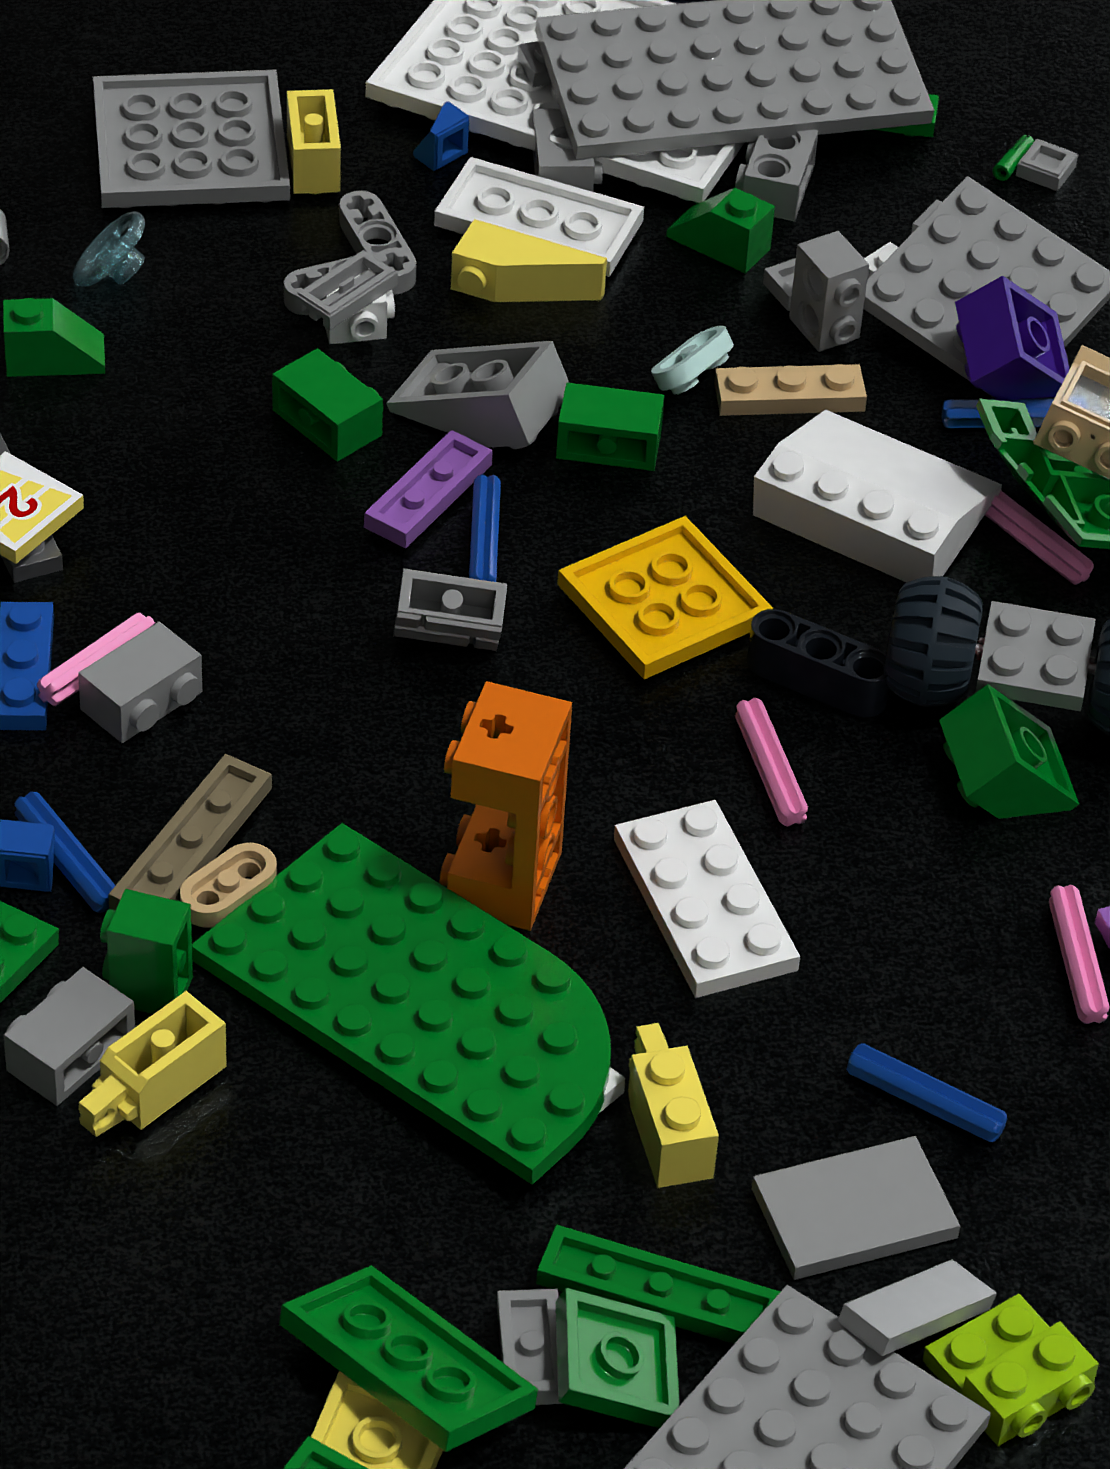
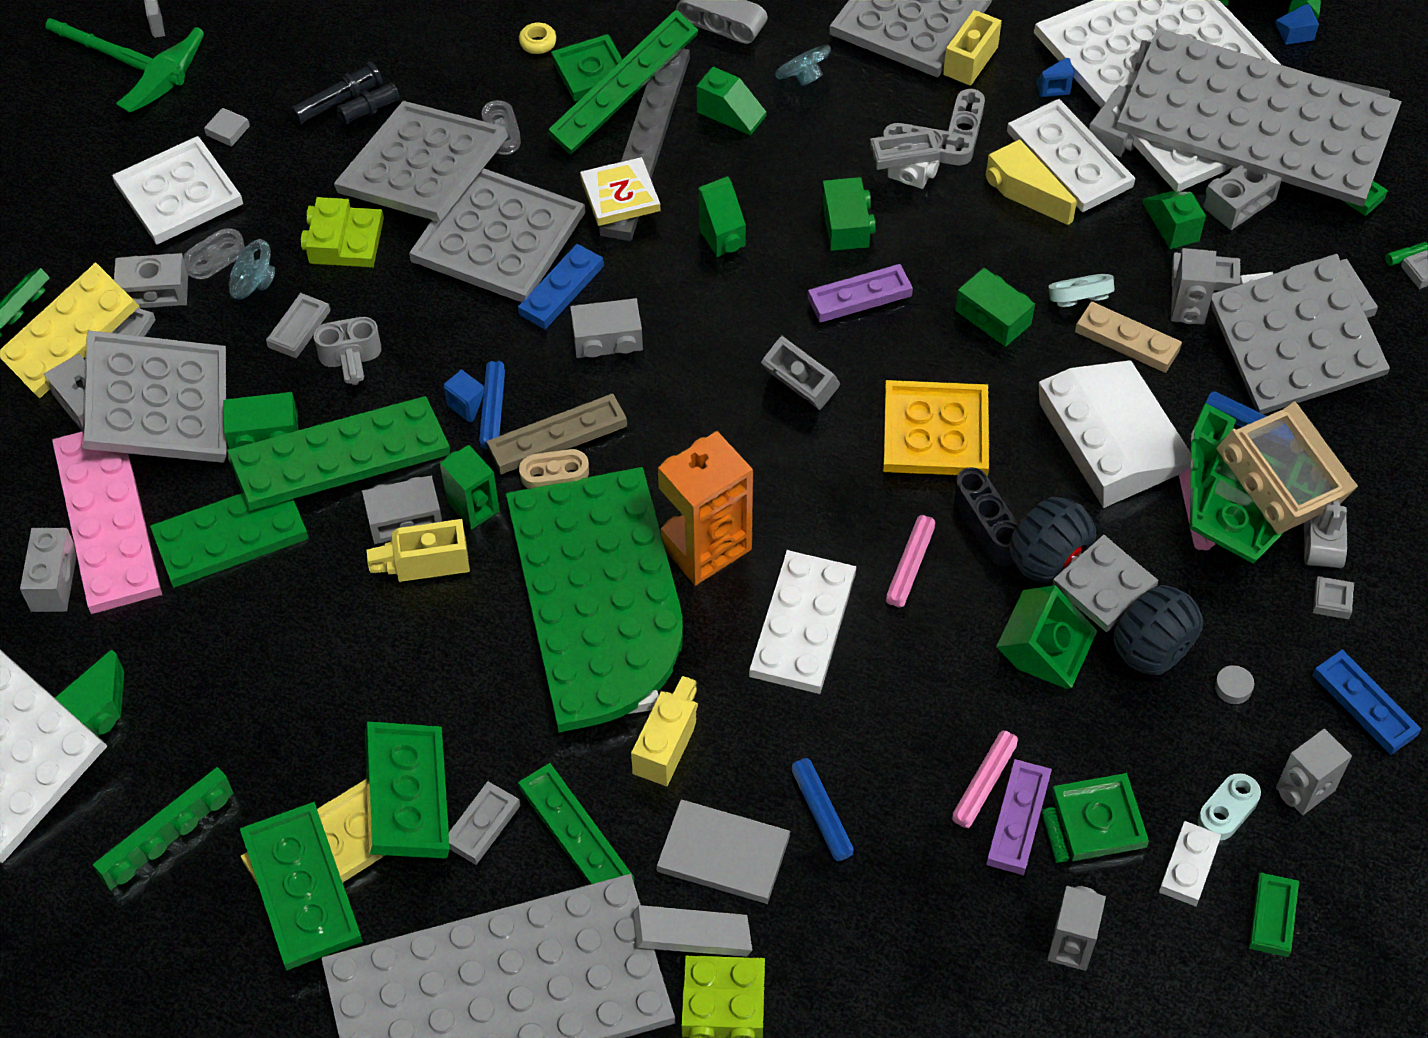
camera: 40 degrees right, 10 degrees up
bright pink axle [37,613,155,706] -> none
light grey slope [386,341,569,449] -> none
blue axle [469,474,501,582] -> none
green plate [555,1288,679,1428] -> none
dark purple slope [955,275,1075,400] -> none
none -> green slope [699,176,746,257]

